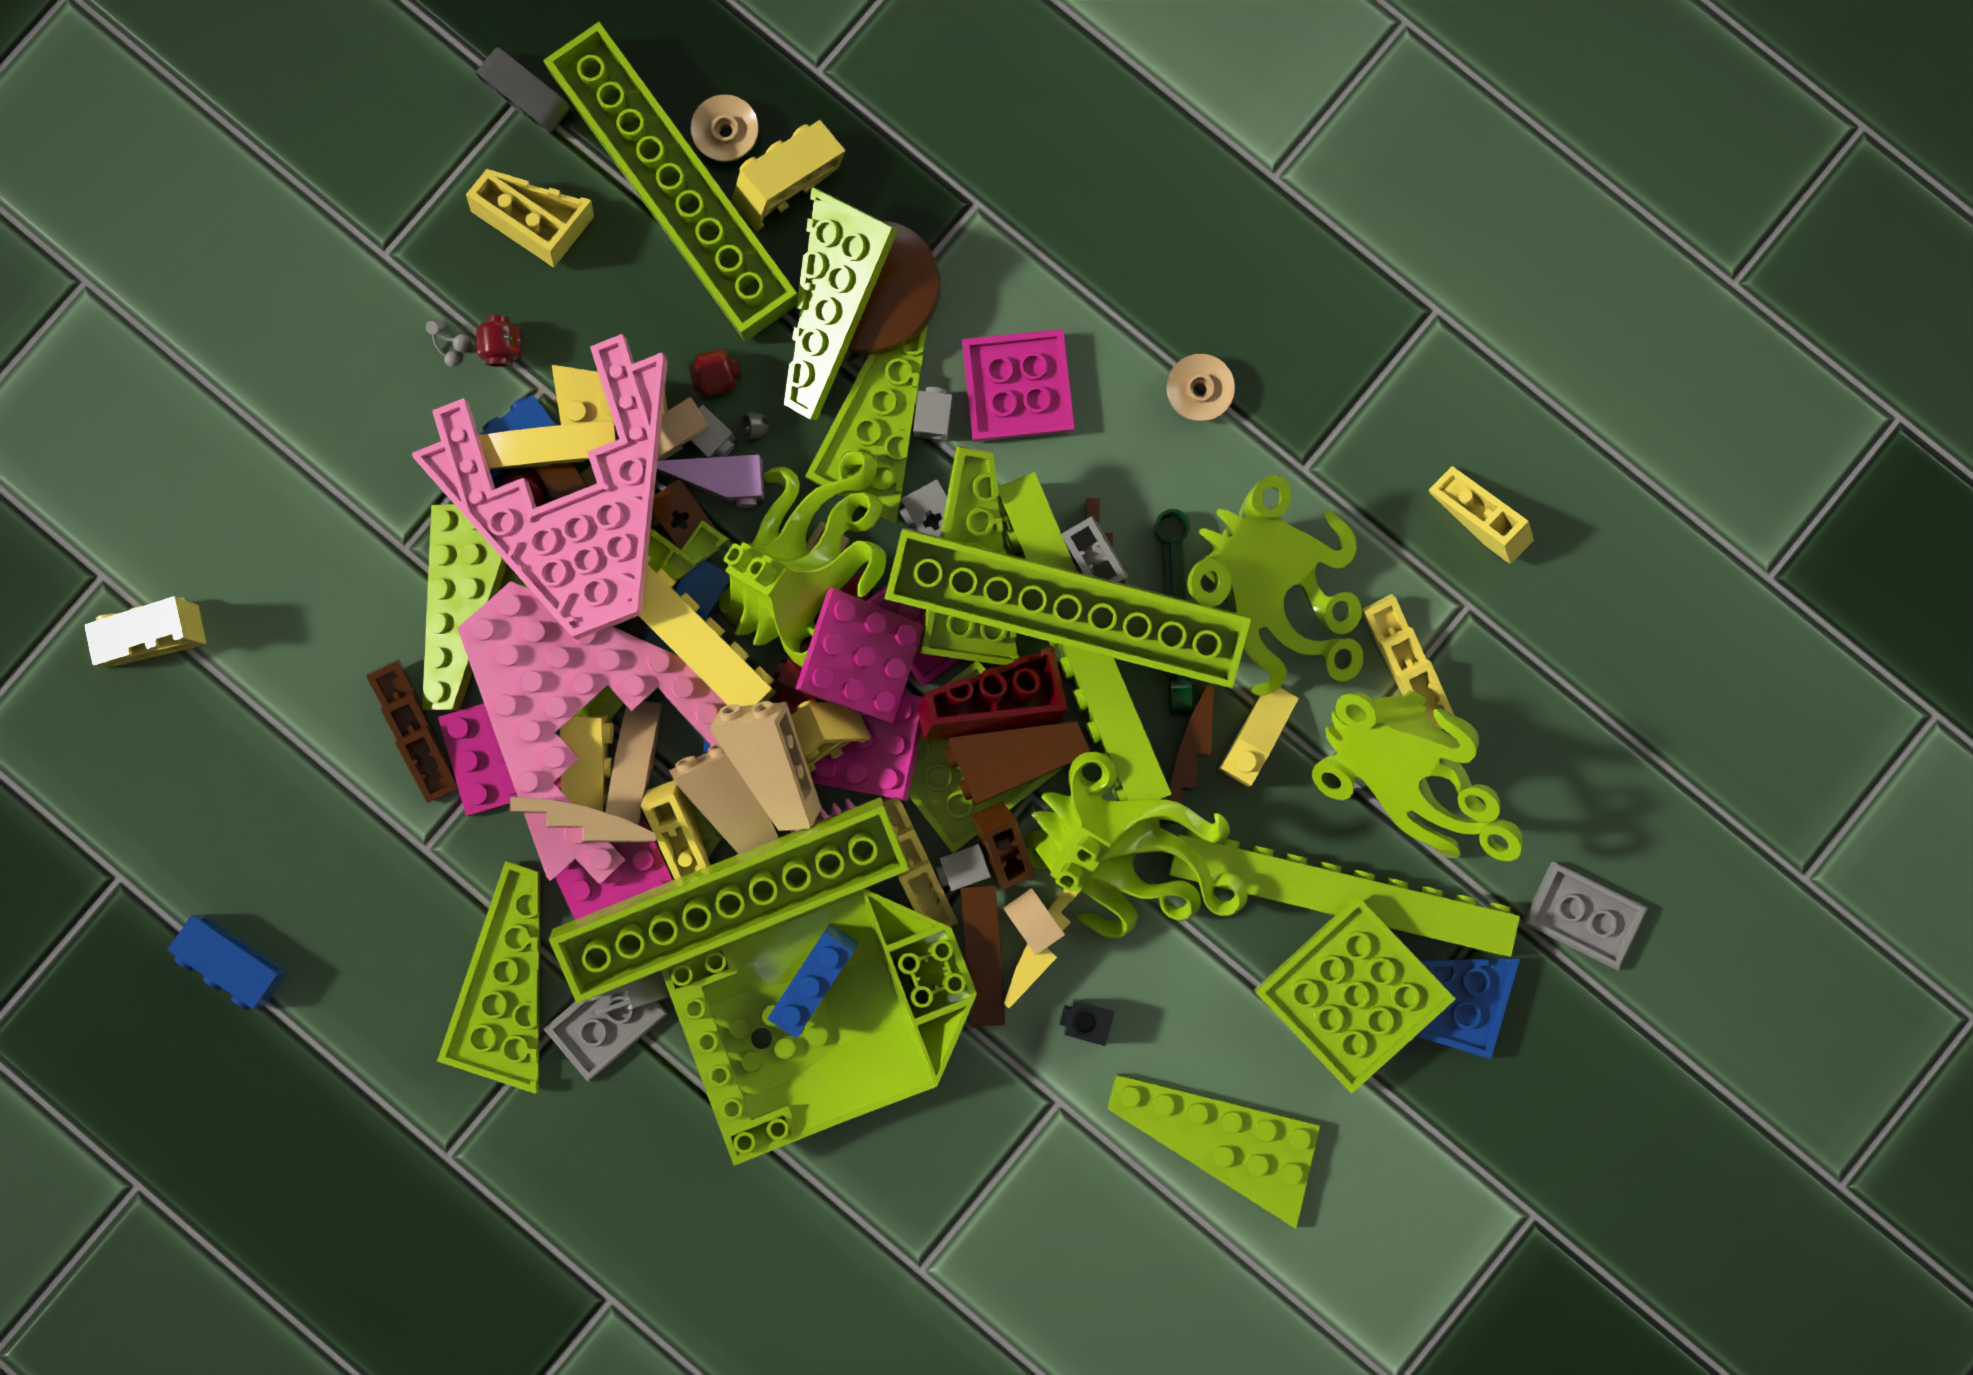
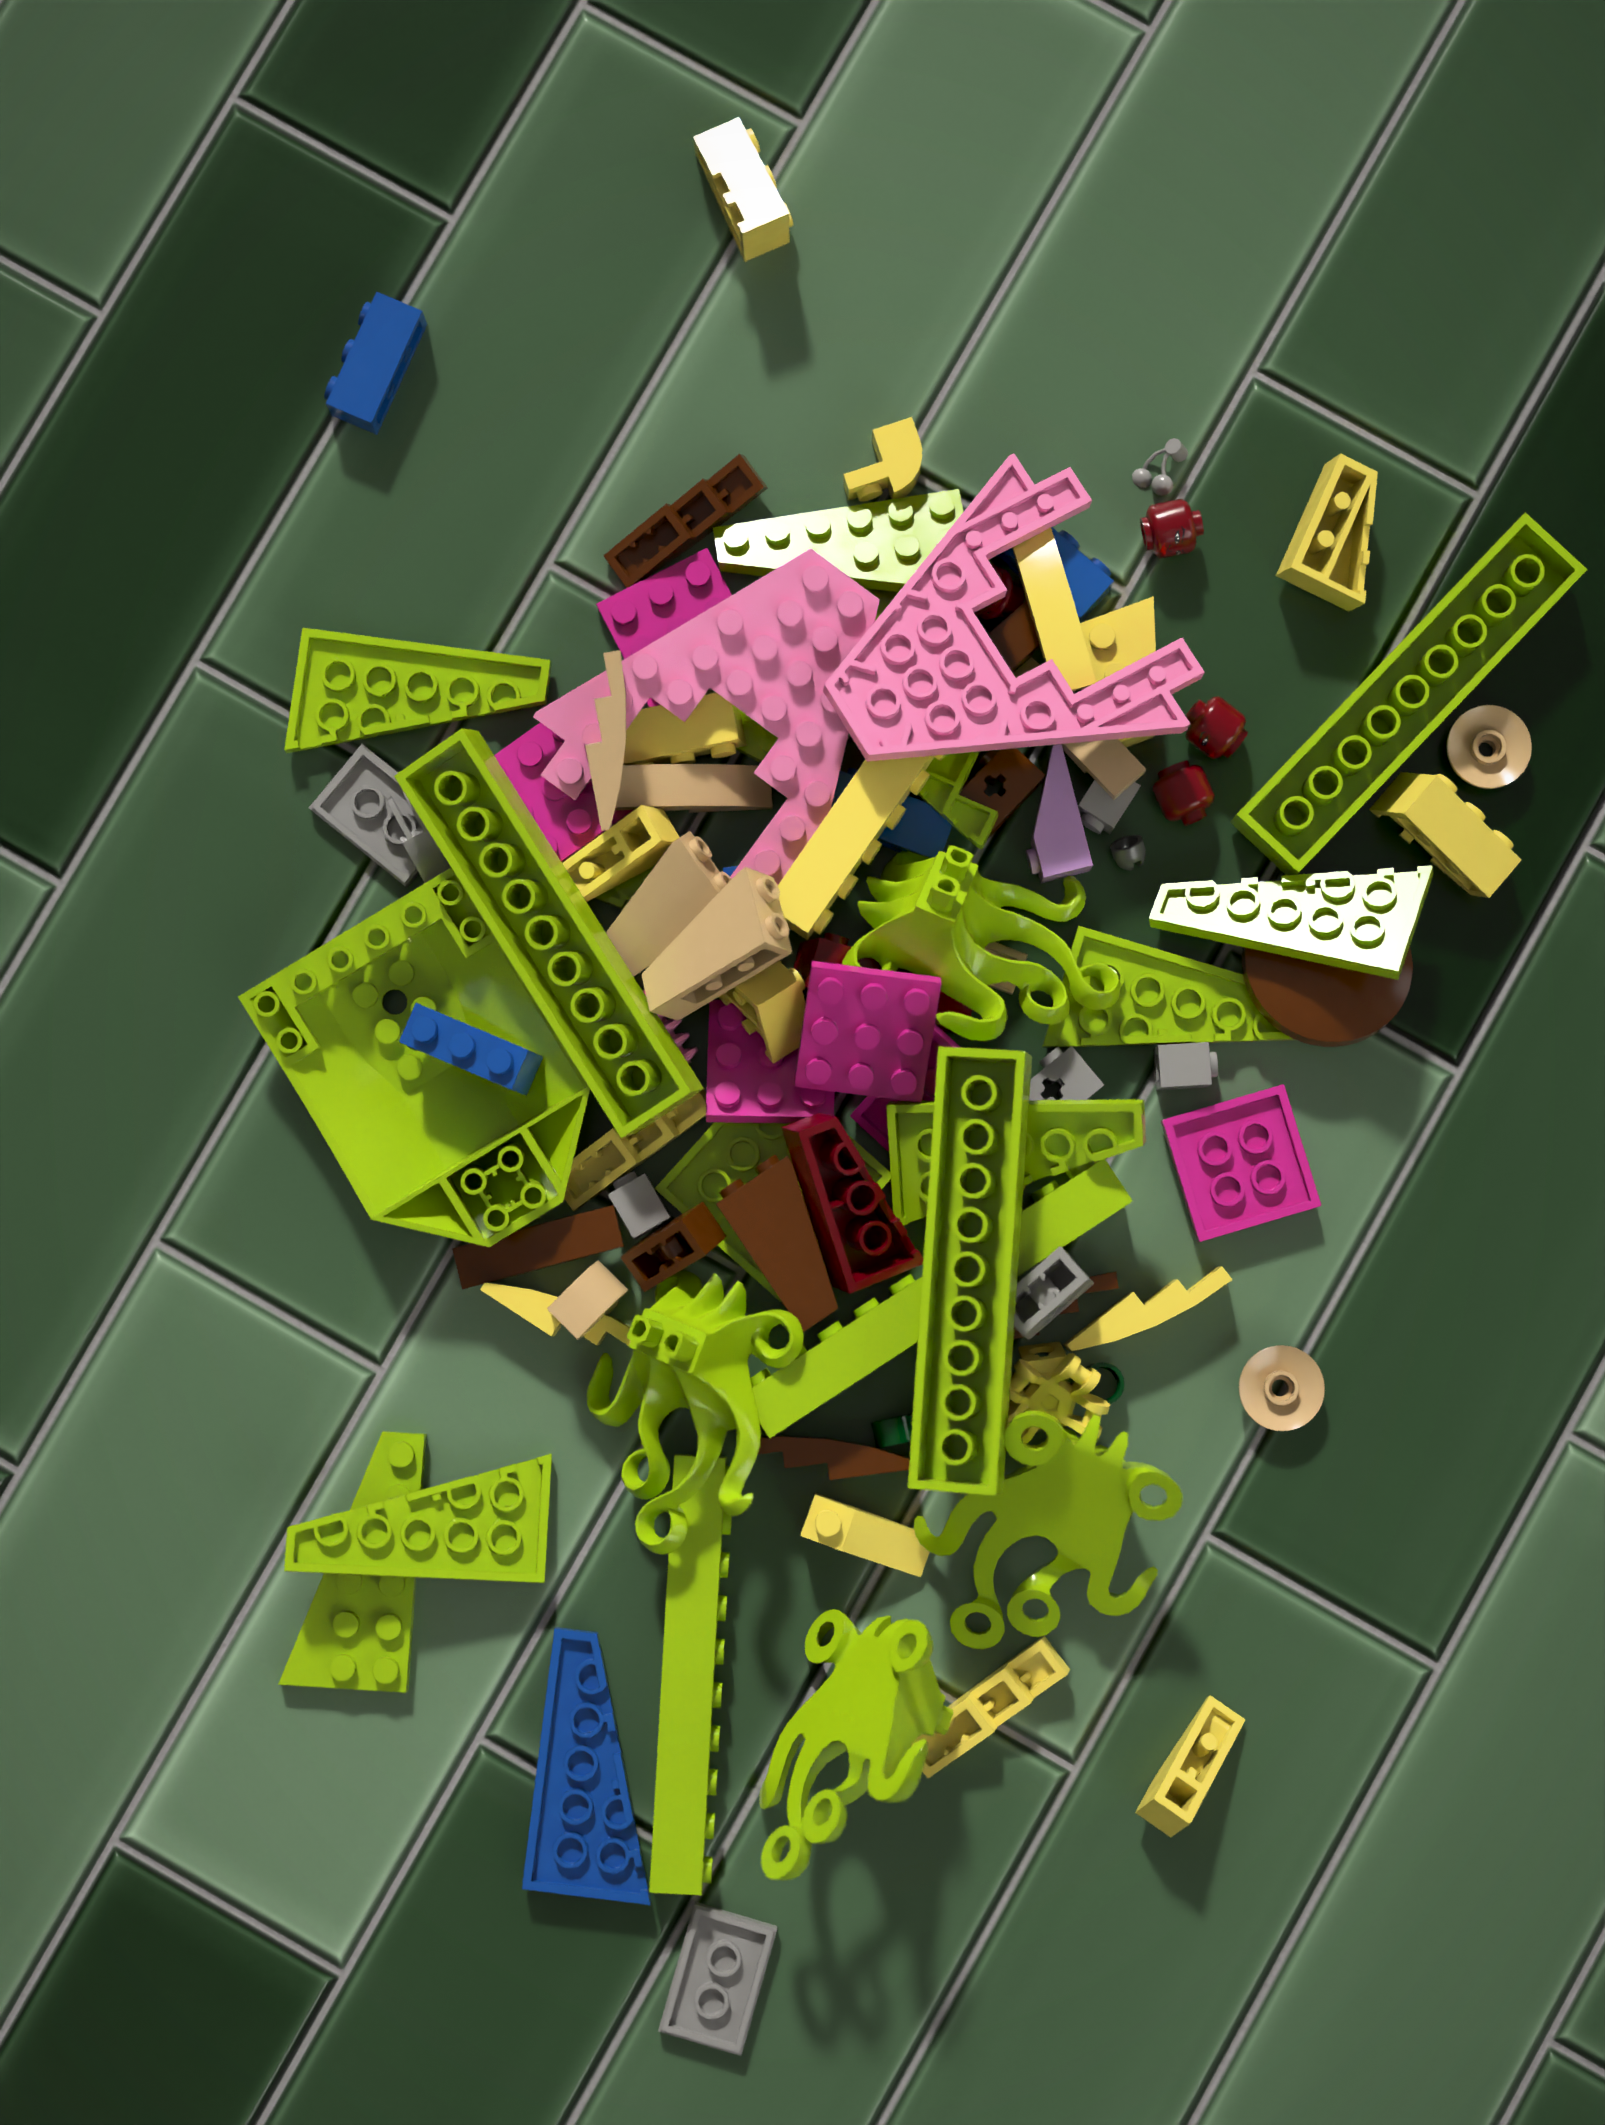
camera: 85 degrees right, 0 degrees up
dark grey beam [475,47,572,135] -> none
black brick [1059,999,1115,1046] -> none
lime plate [1254,895,1456,1094] -> none
none -> lime wing [284,1453,552,1583]
none -> light yellow brick [843,417,922,502]
none -> light yellow piece [1008,1342,1110,1444]
none -> light yellow slope [1063,1266,1233,1351]
none -> dark red head [1185,696,1248,759]

